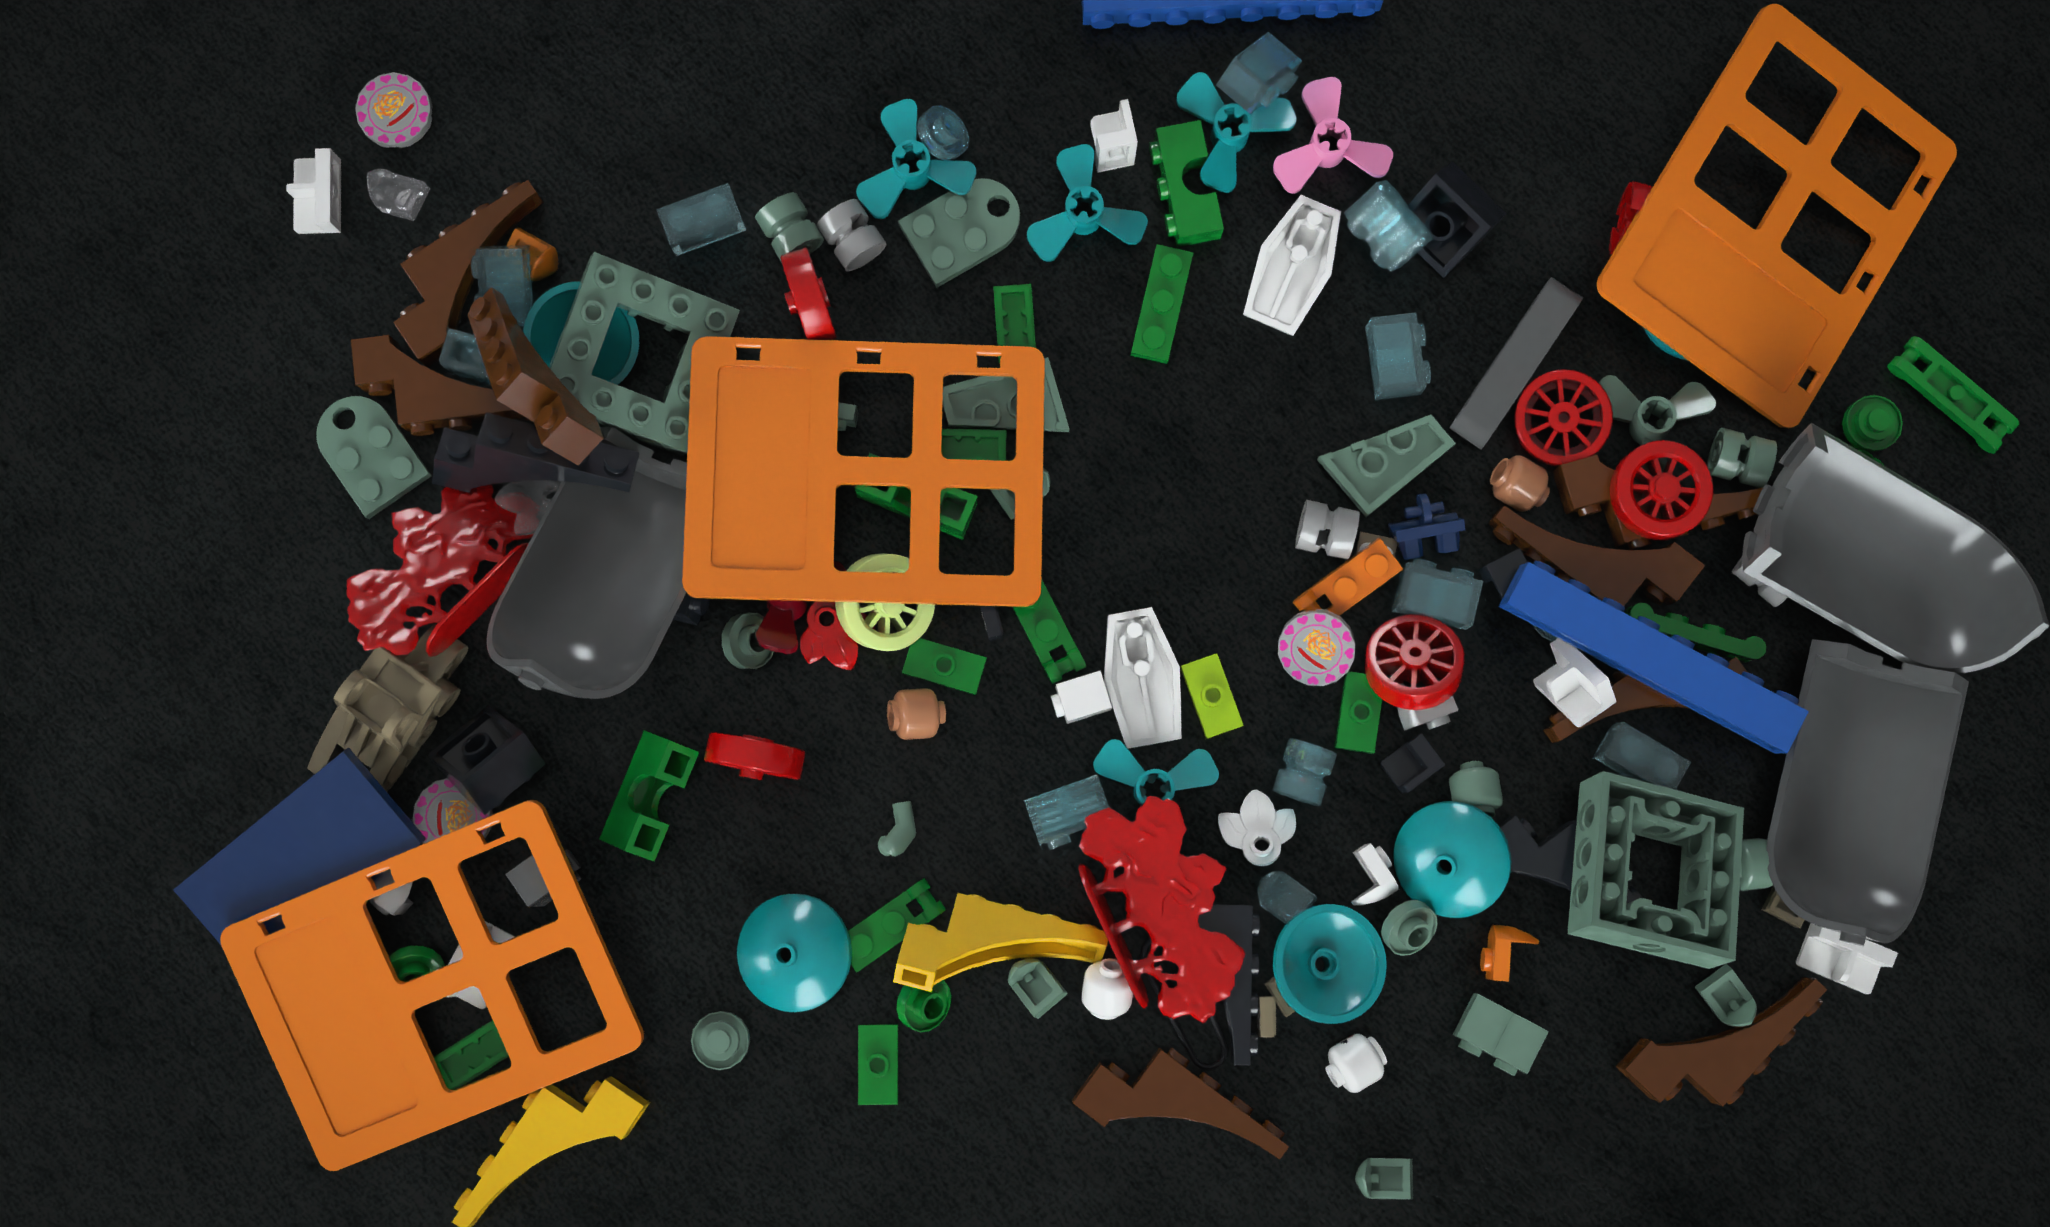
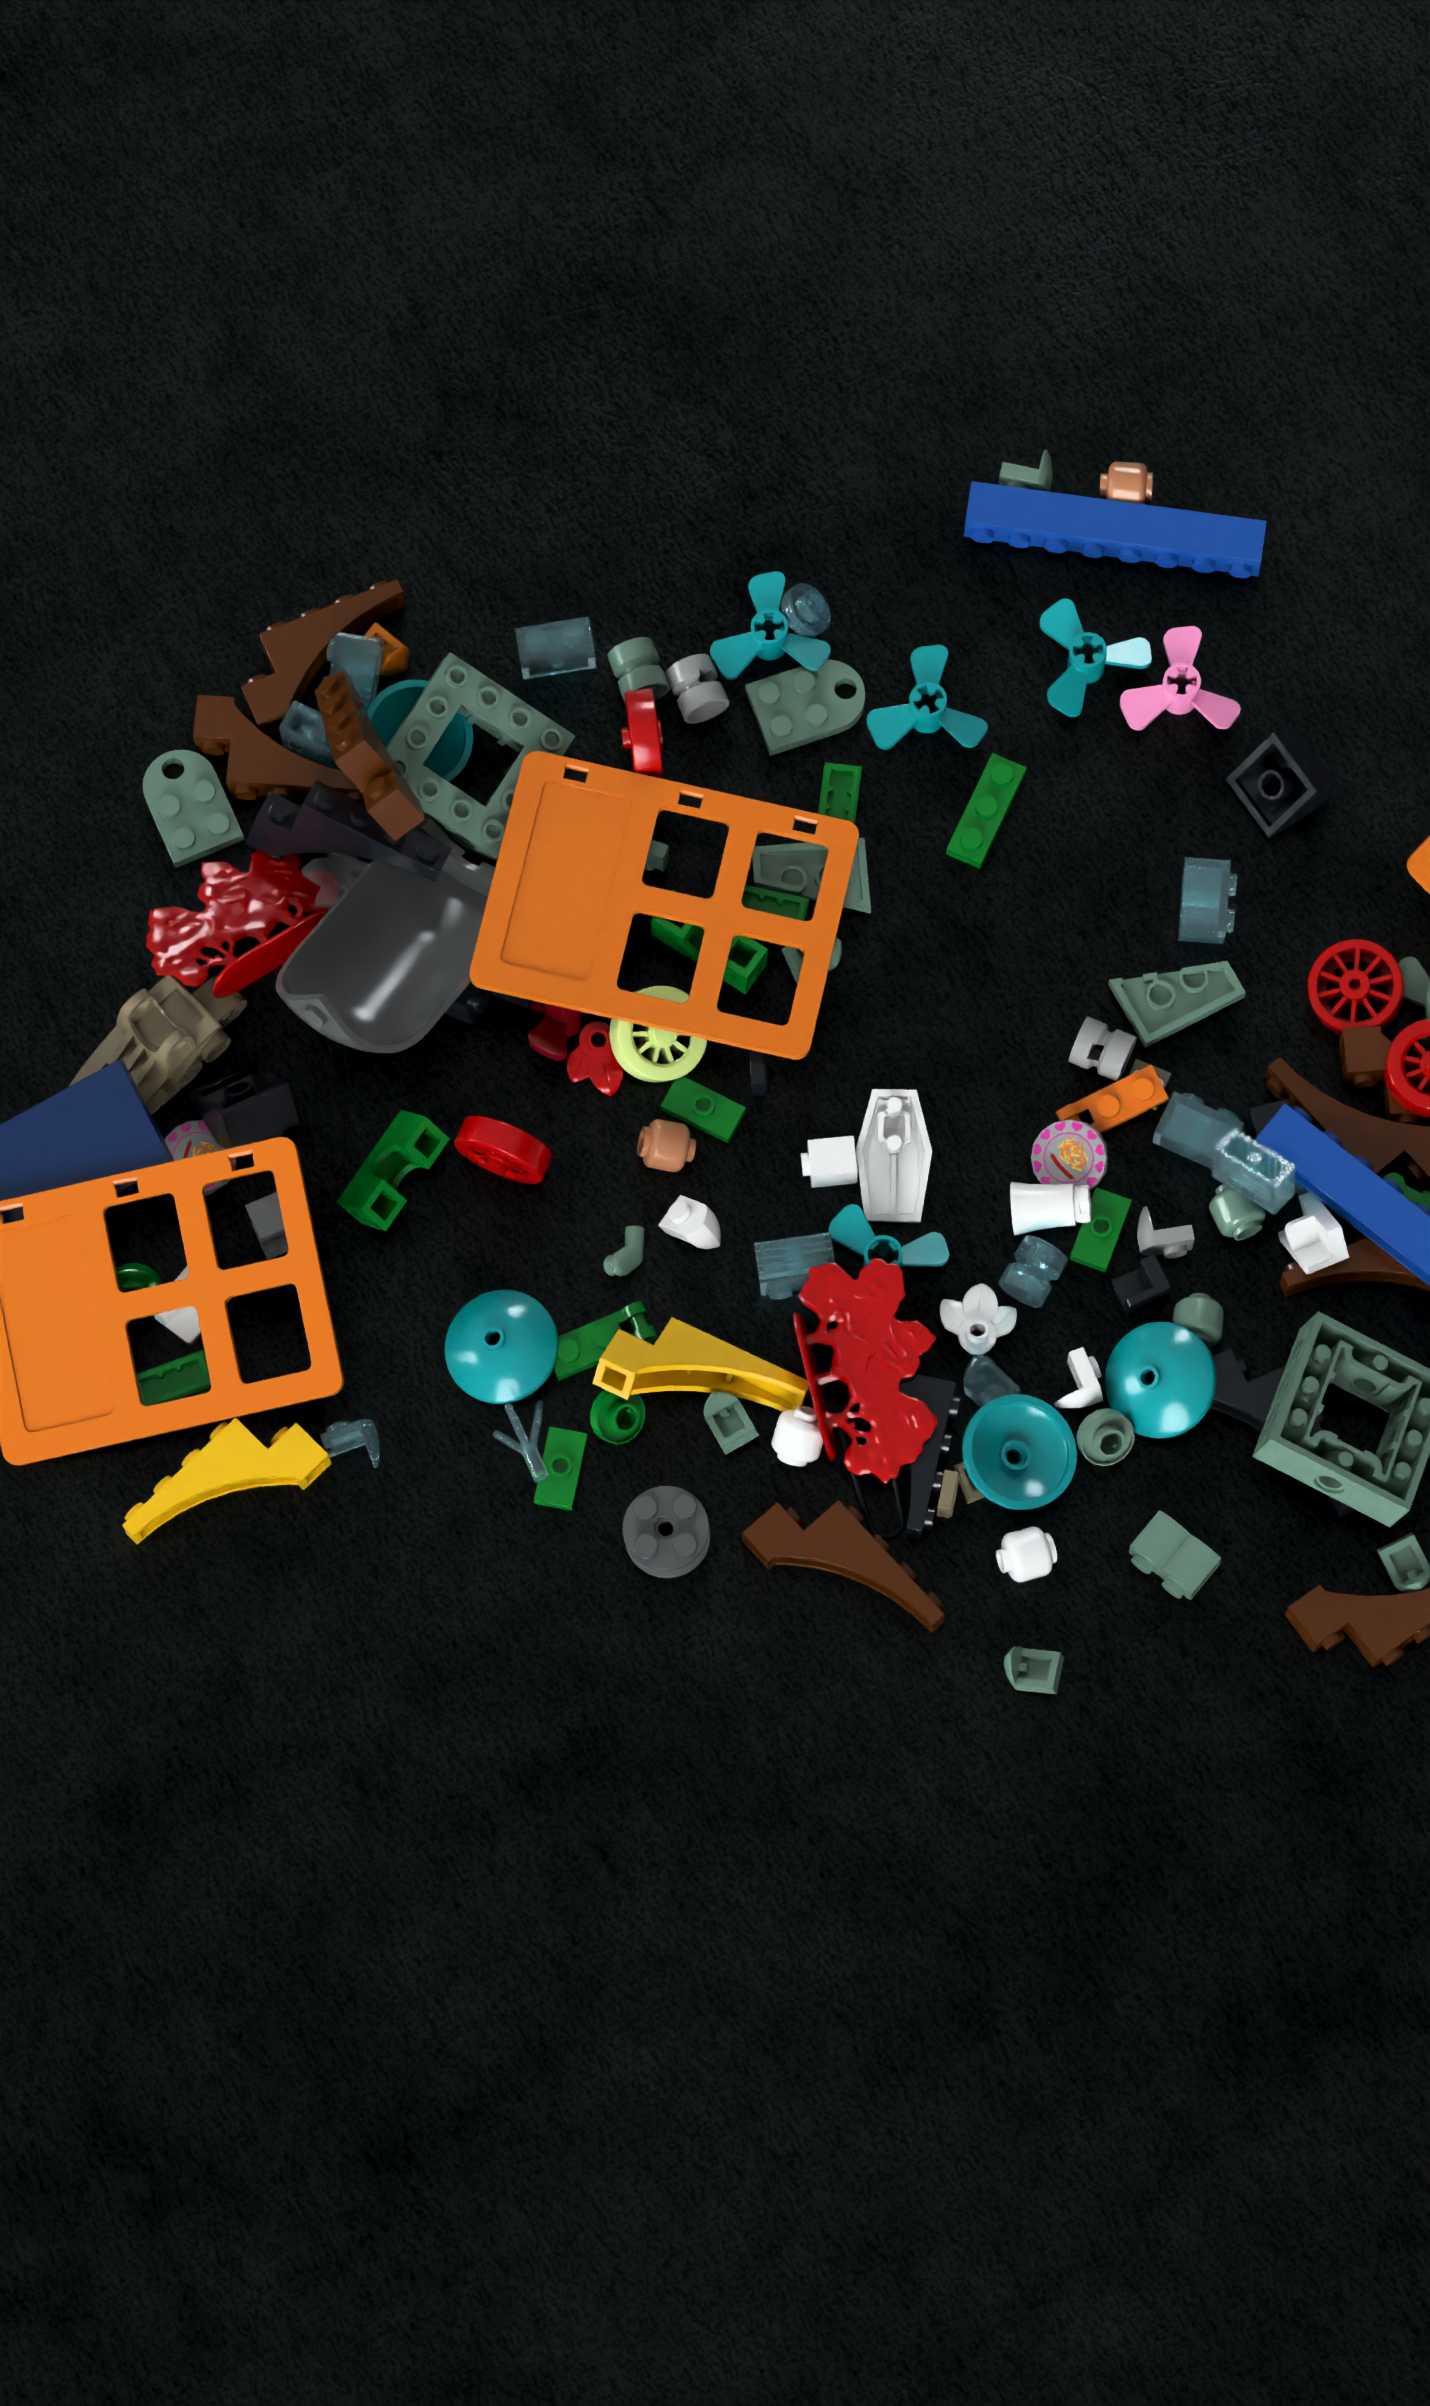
camera: 15 degrees right, 10 degrees down
white panel [286,148,341,234] -> none
light grey tile [355,72,433,148] -> none
clear plate [367,168,430,221] -> none
light grey plate [369,869,413,915] -> none
sand green plate [691,1011,750,1070] -> none
sand green plate [722,612,774,669] -> none
green plate [1012,578,1087,684] -> none
white panel [1090,99,1138,172] -> none
green arch [1149,120,1224,247] -> none
lime plate [1180,653,1244,739] -> none
clear light blue brick [1216,32,1302,114] -> none
white piece [1243,195,1341,336] -> none
clear light blue brick [1344,180,1433,271] -> none
red wheel [1365,614,1464,710] -> none
dark blue hips [1388,493,1465,560] -> none
dark grey beam [1449,277,1583,449] -> none
orange plate [1480,925,1539,982] -> none
nougat head [1490,455,1550,512] -> none
clear light blue brick [1593,722,1691,790] -> none
none -> clear light blue plate [320,1419,380,1468]
none -> clear light blue plant [493,1400,549,1482]
none -> dark grey wheel [622,1486,711,1578]
none -> white plate [658,1195,721,1249]
none -> white plant [1010,1182,1092,1236]
none -> sand green head [1209,1181,1266,1241]
none -> clear light blue brick [1211,1128,1295,1215]

